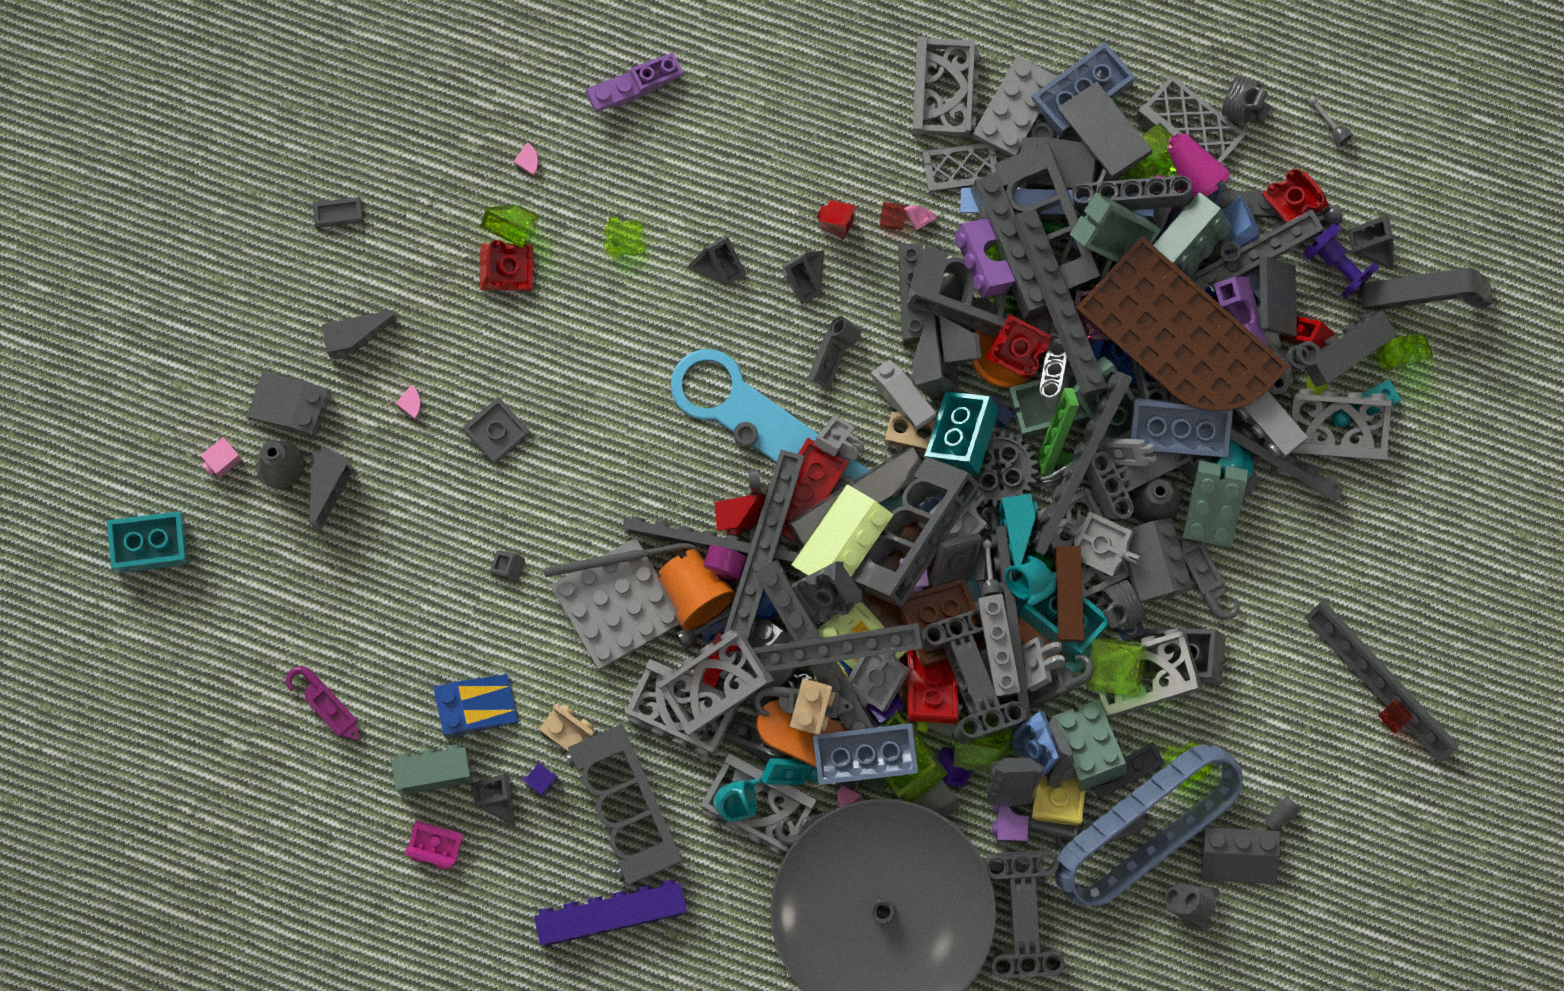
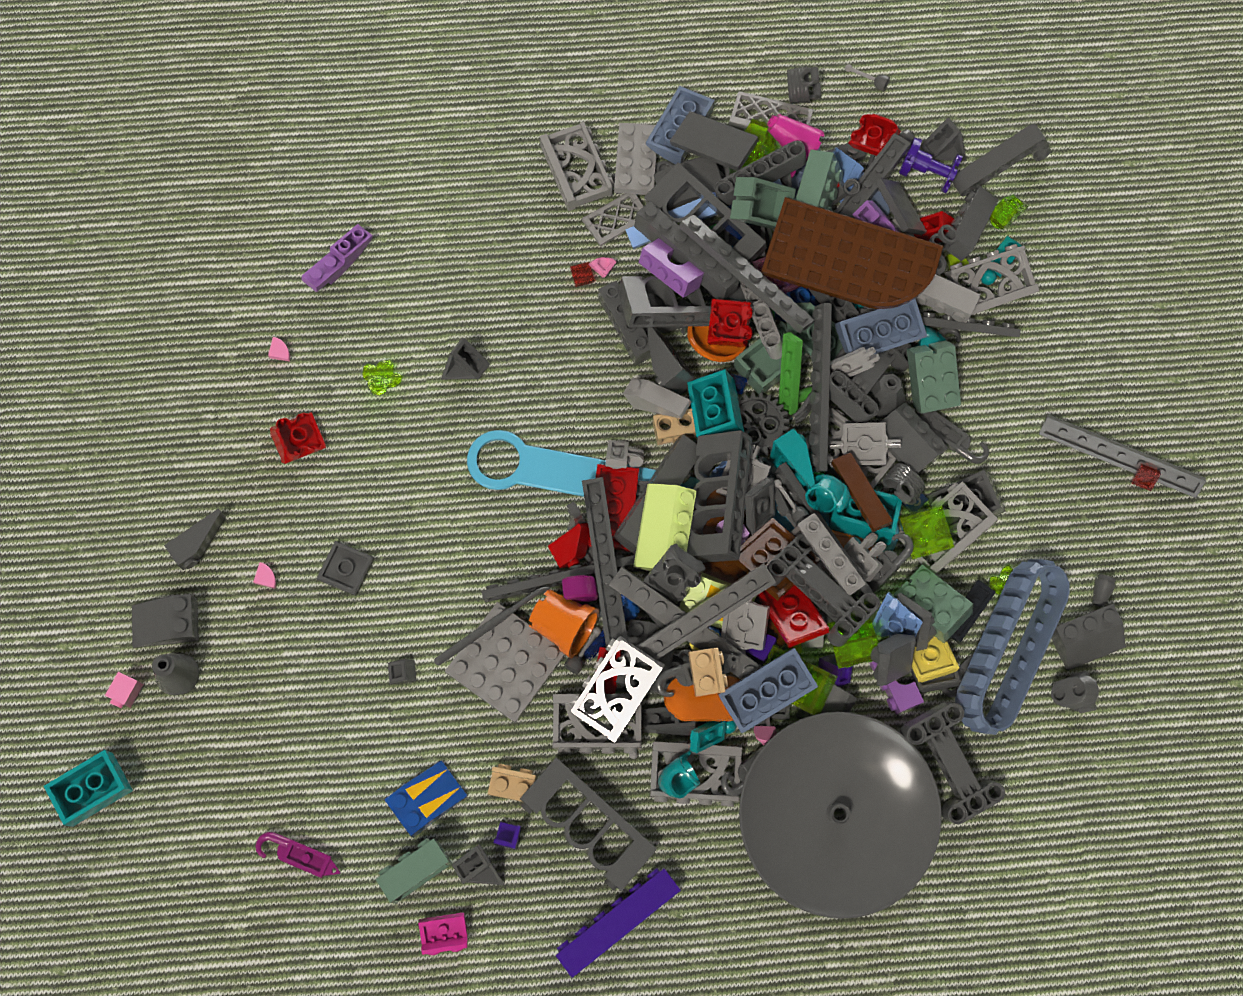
camera: 30 degrees left, 5 degrees down
dark grey slope [309,447,354,533] -> none
dark grey tile [312,197,364,228] -> none
clear neon green slope [480,205,540,248] -> none
dark grey tile [734,422,758,448] -> none
dark grey slope [783,250,824,304] -> none
dark grey plate [807,316,861,391] -> none
red slope [817,200,856,240] -> none
dark grey slope [939,315,981,366] -> none

